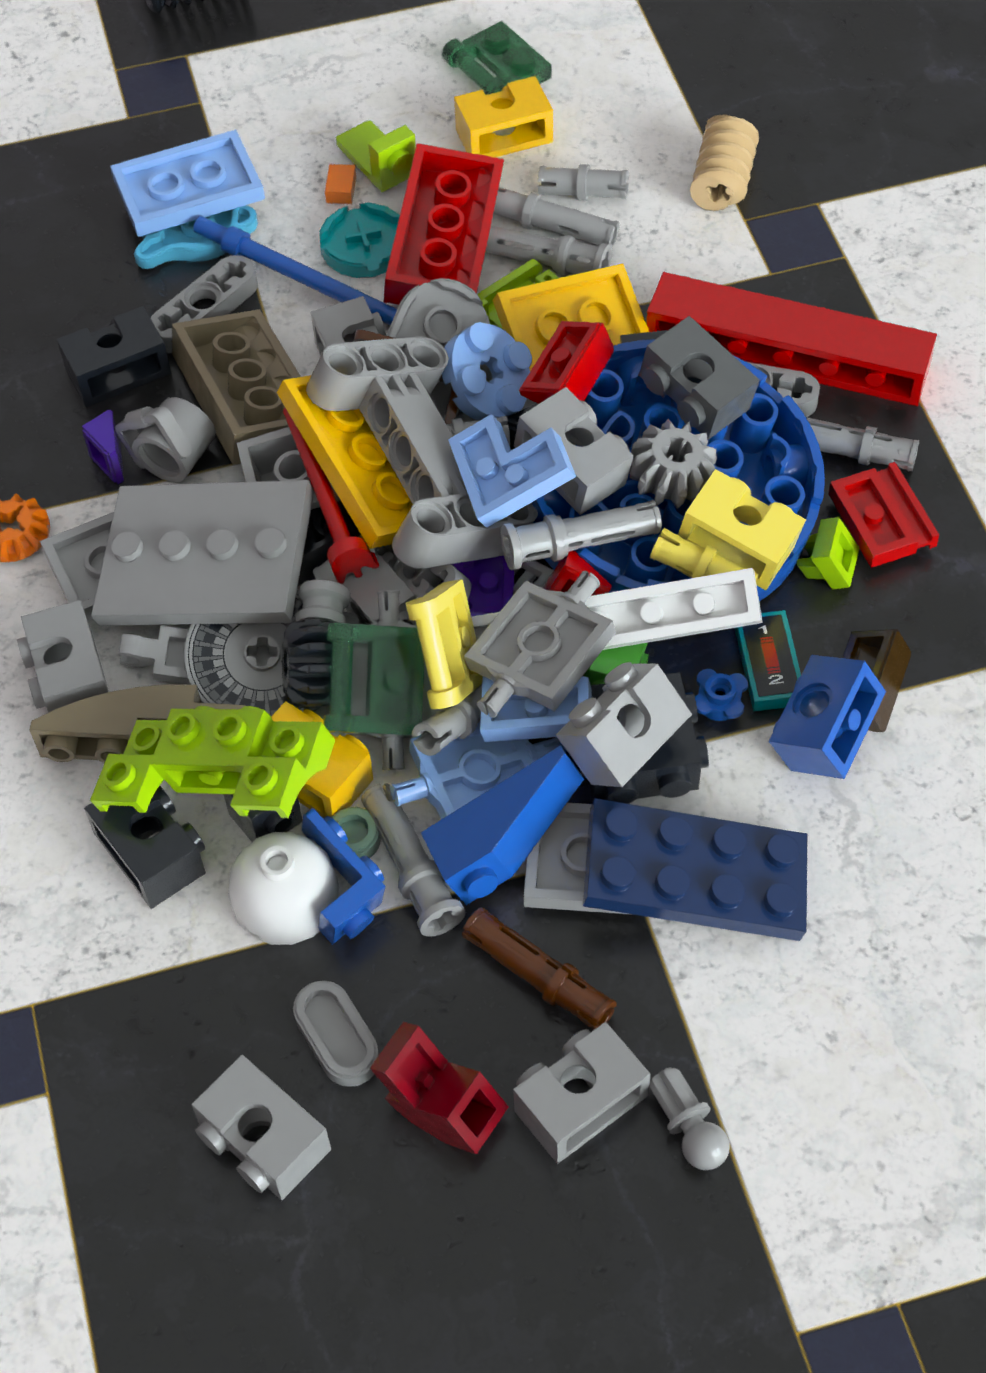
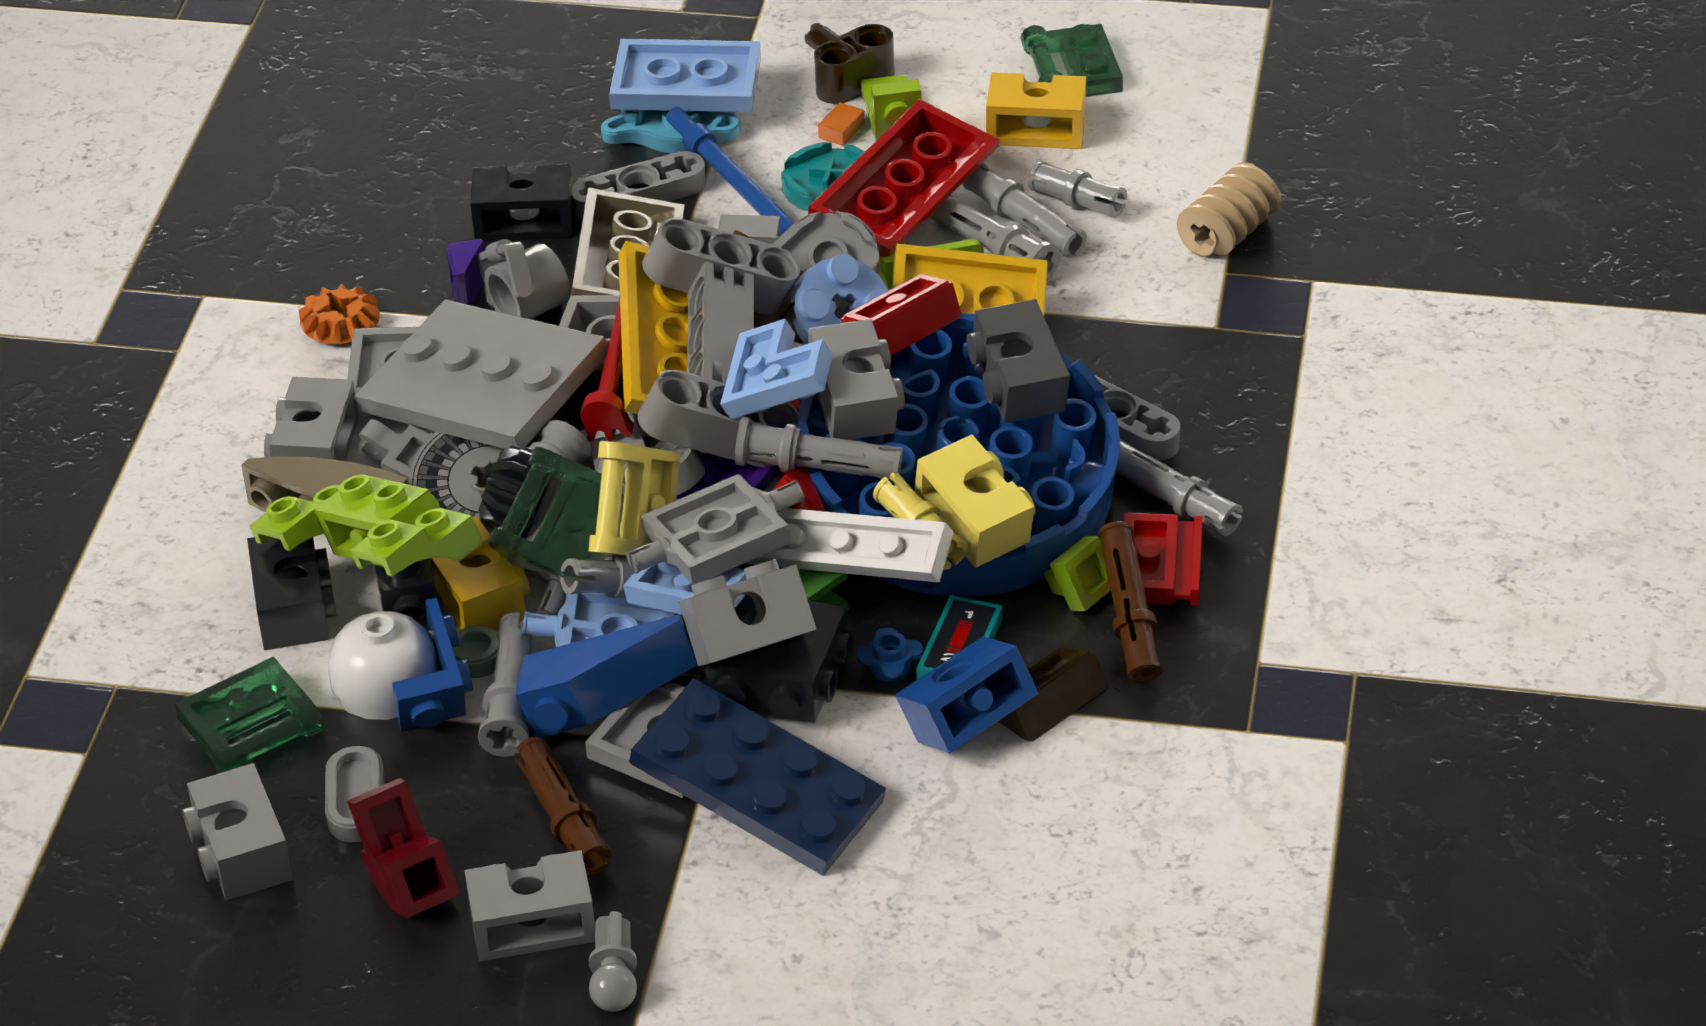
camera: 25 degrees right, 15 degrees down
light grey gear [629,418,717,509] -> none
red brick [646,272,937,406] -> none
none -> clear green plate [175,656,325,774]
none -> dark brown beam [804,23,895,104]
none -> reddish brown pin [1098,521,1163,682]

